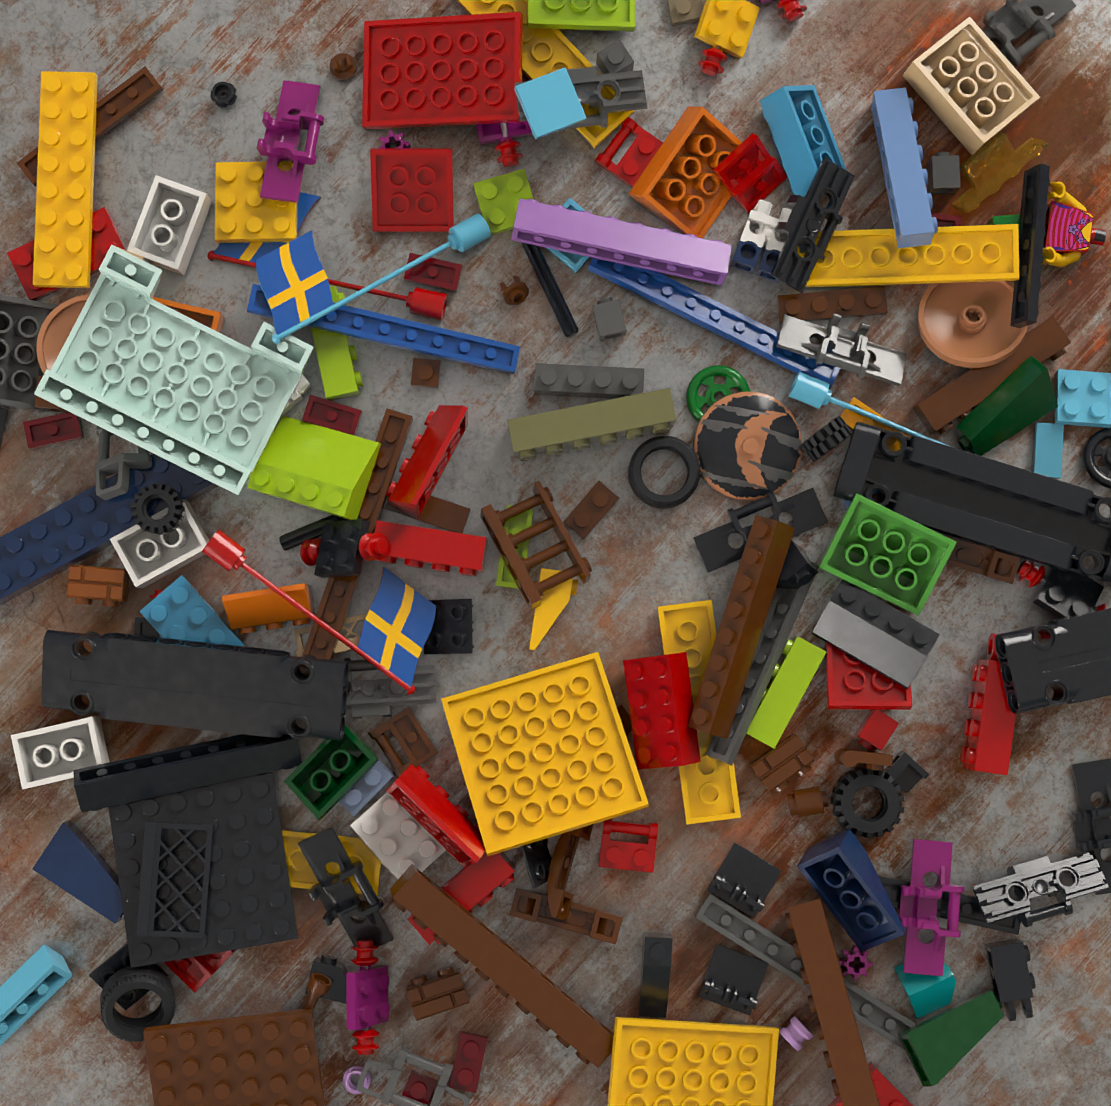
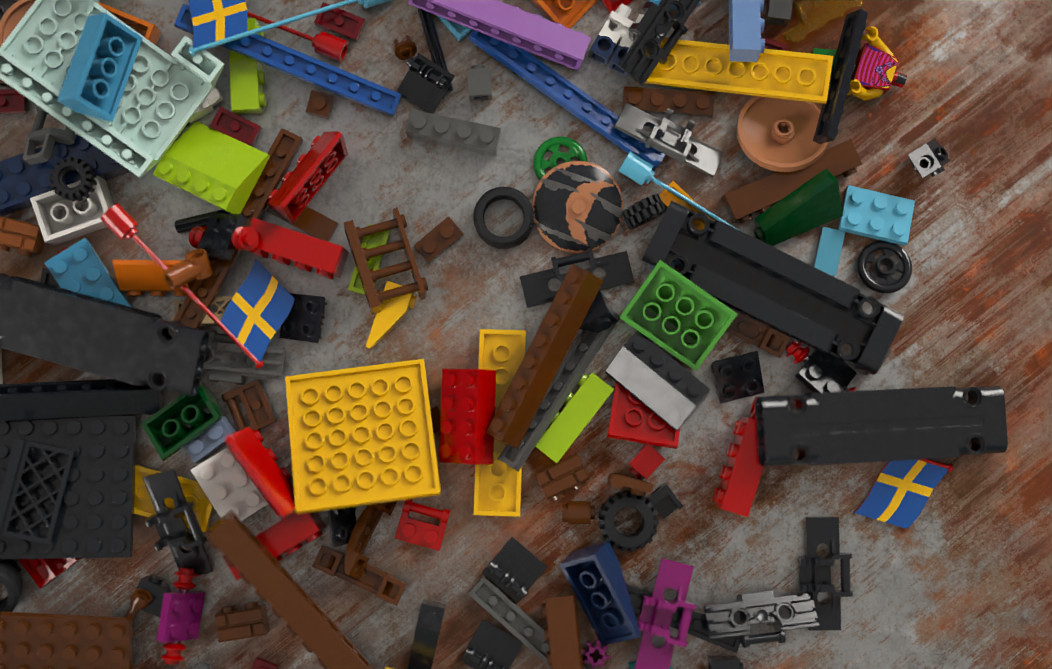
camera: 10 degrees right, 0 degrees up
olive brick [507,388,676,461] -> none
none -> dark azure slope [57,13,143,122]
none -> dark orange piece [163,249,213,290]
none -> black hinge [396,53,455,114]
none -> black hinge [711,351,765,404]

